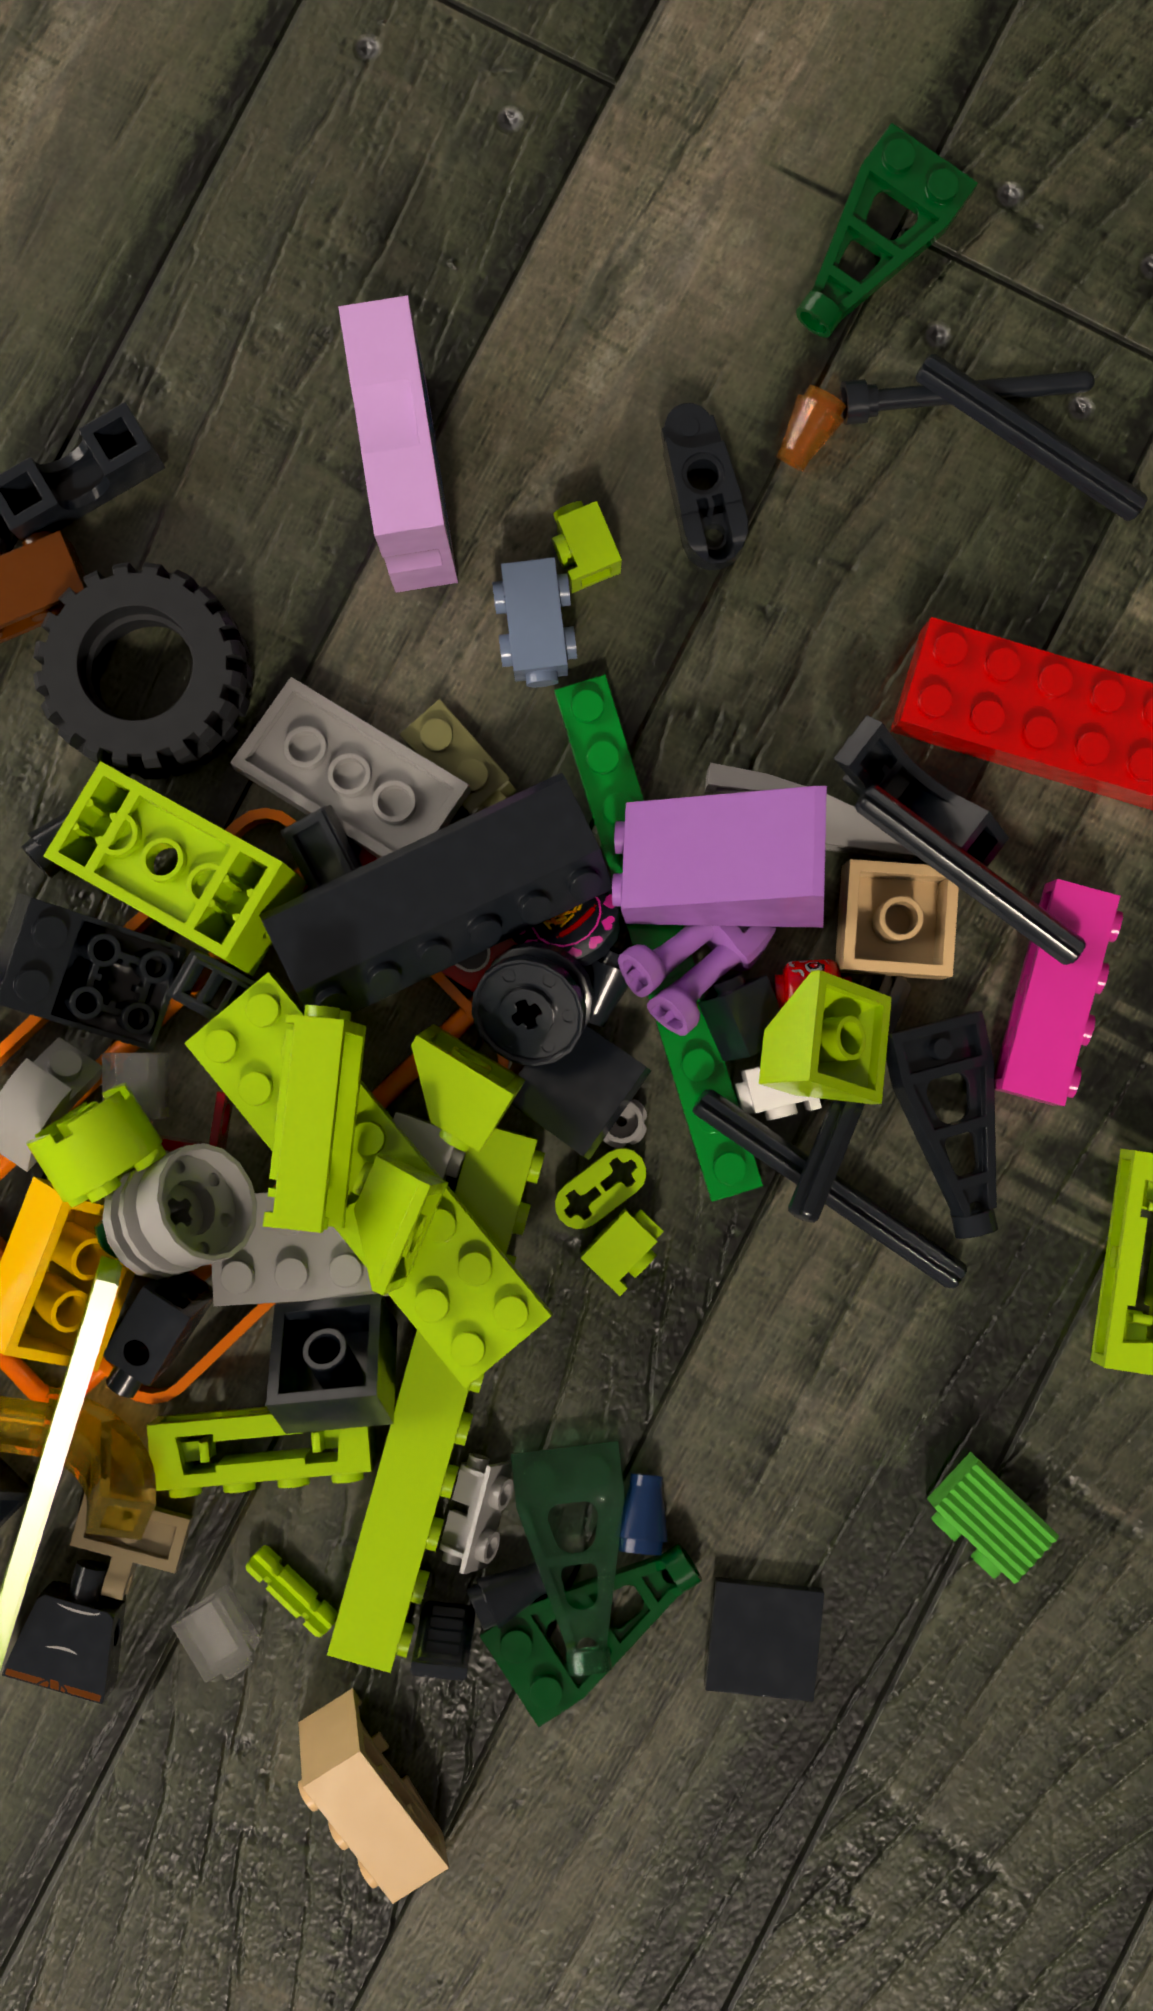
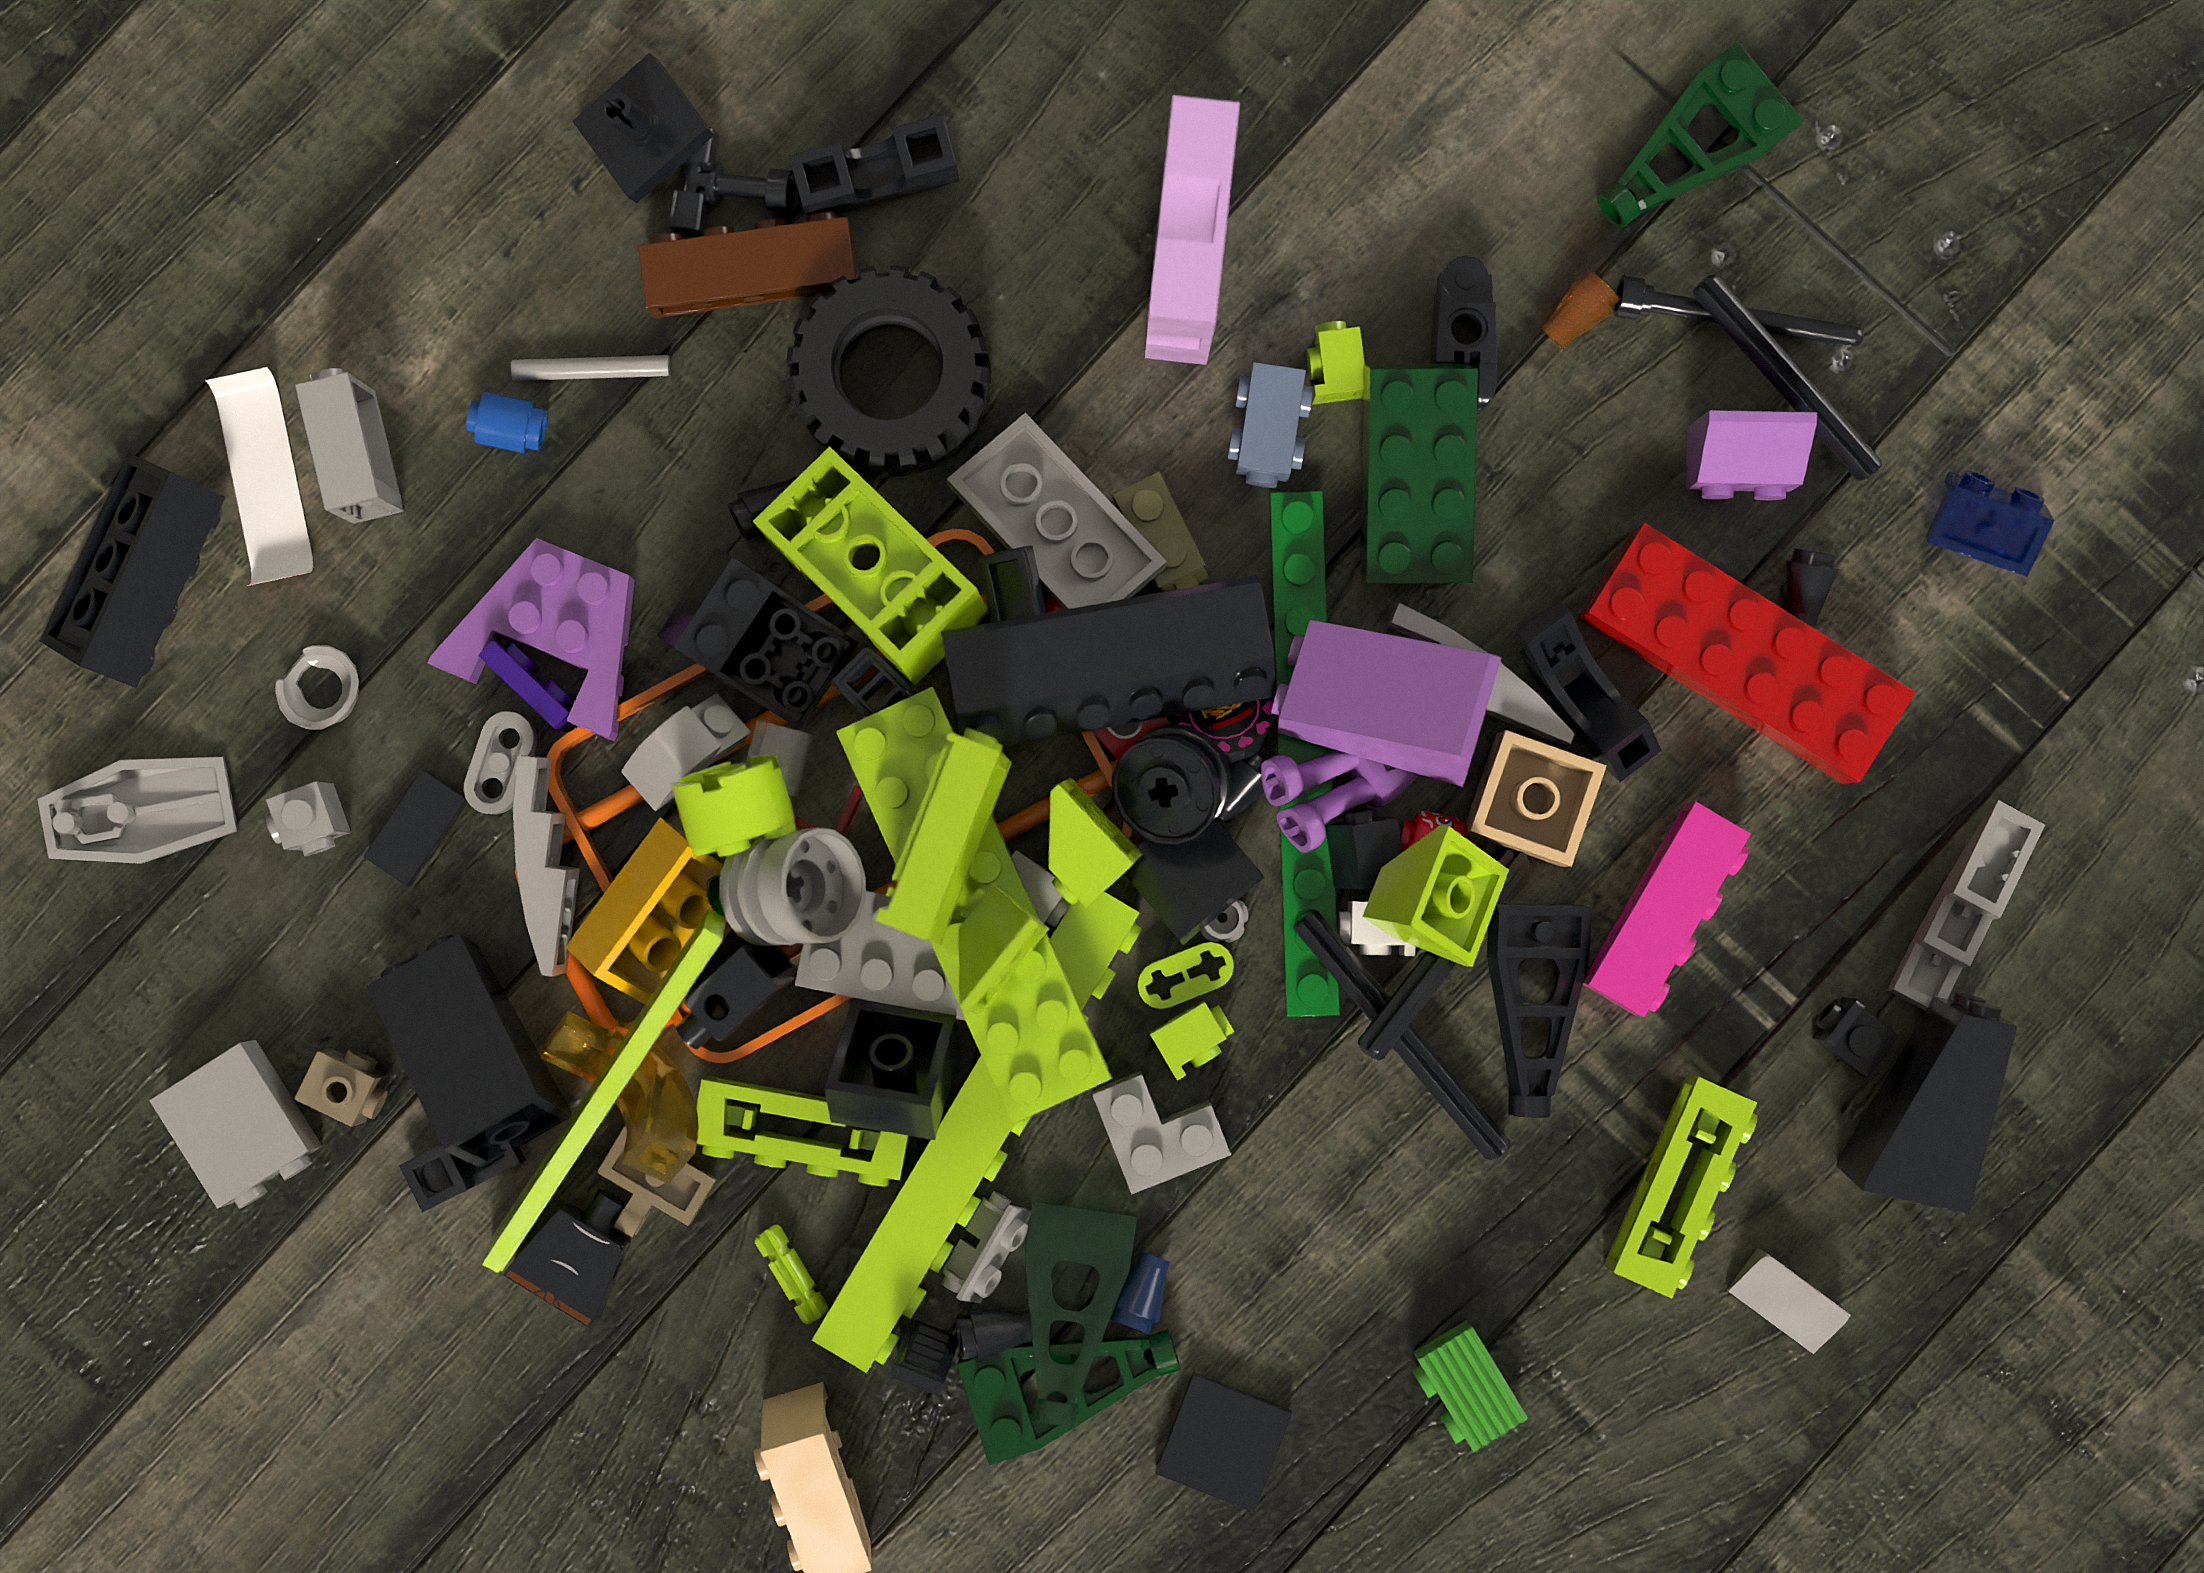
camera: 10 degrees right, 0 degrees up
clear brick [171,1584,261,1683] -> none
black axle [855,784,1086,965] -> none
none -> light grey brick [1092,1071,1231,1194]
none -> dark green brick [1360,364,1478,583]
none -> medium lavender slope [1686,411,1817,500]
none -> black cone [1786,548,1839,627]

